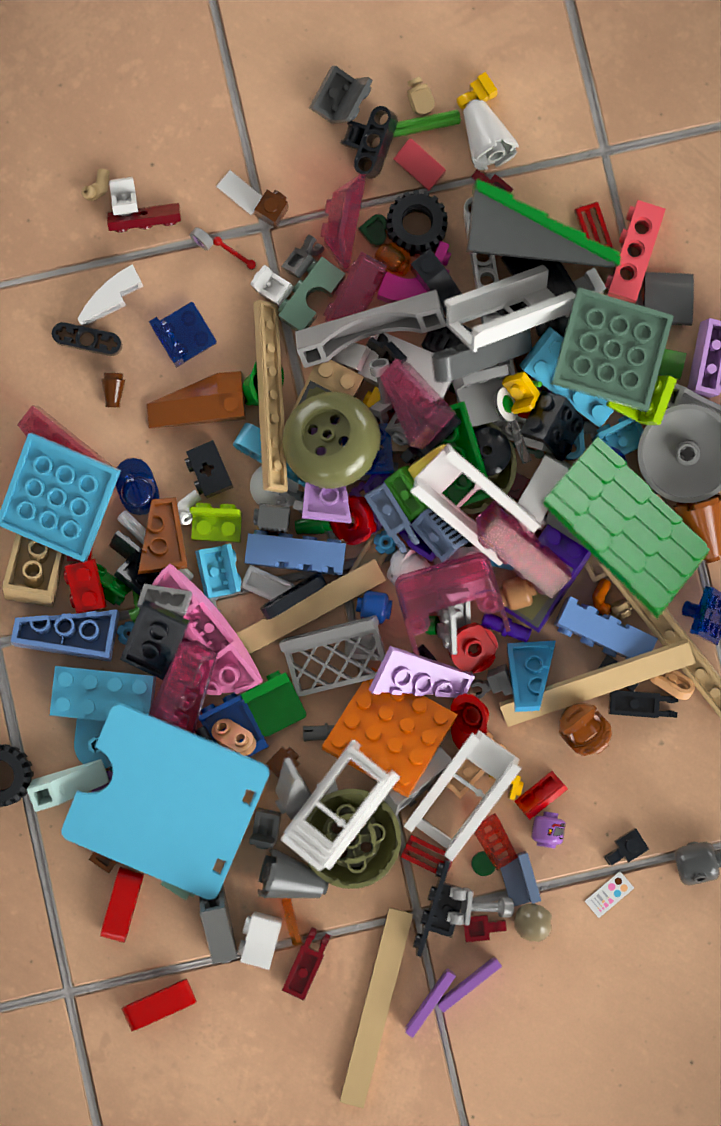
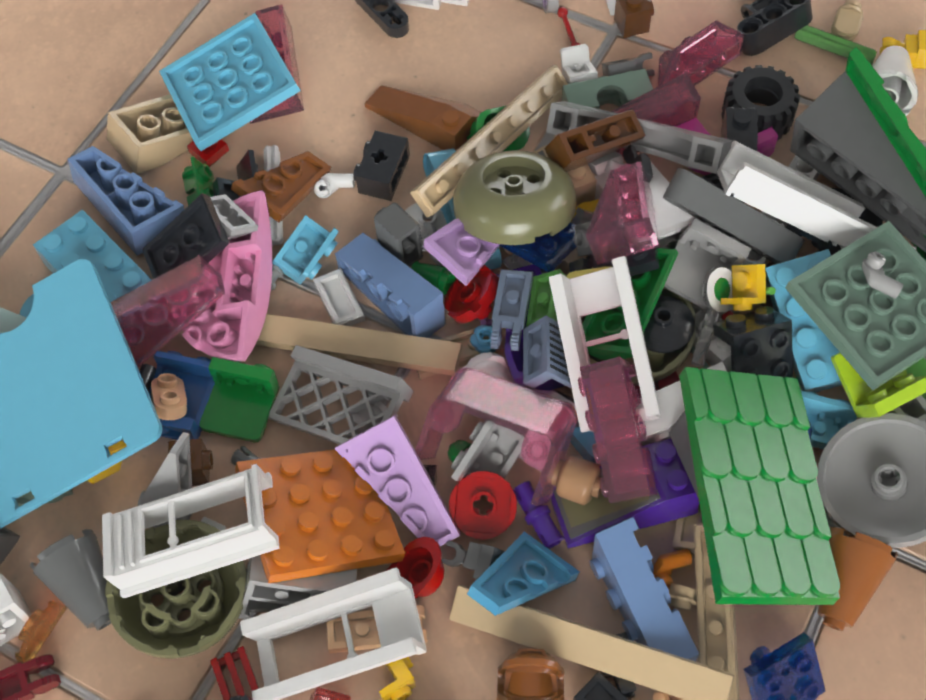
camera: 45 degrees right, 25 degrees down
red bracket [64,559,107,614] -> none
reddish brown cone [101,373,126,408] -> none
clear blue piece [115,458,160,515] -> none
clear blue bracket [148,302,217,368] -> none
lime bracket [190,503,242,543] -> none
dark grey bracket [249,808,282,849] -> none
black beam [260,573,327,620] -> none
blue head [356,590,393,624] -> none
dark green tile [358,214,387,247] -> none
clear orange head [375,242,411,277] -> none
coral slope [393,138,446,191] -> none
none -> reddish brown slope [544,109,646,172]
none -> light grey arm [862,252,904,299]

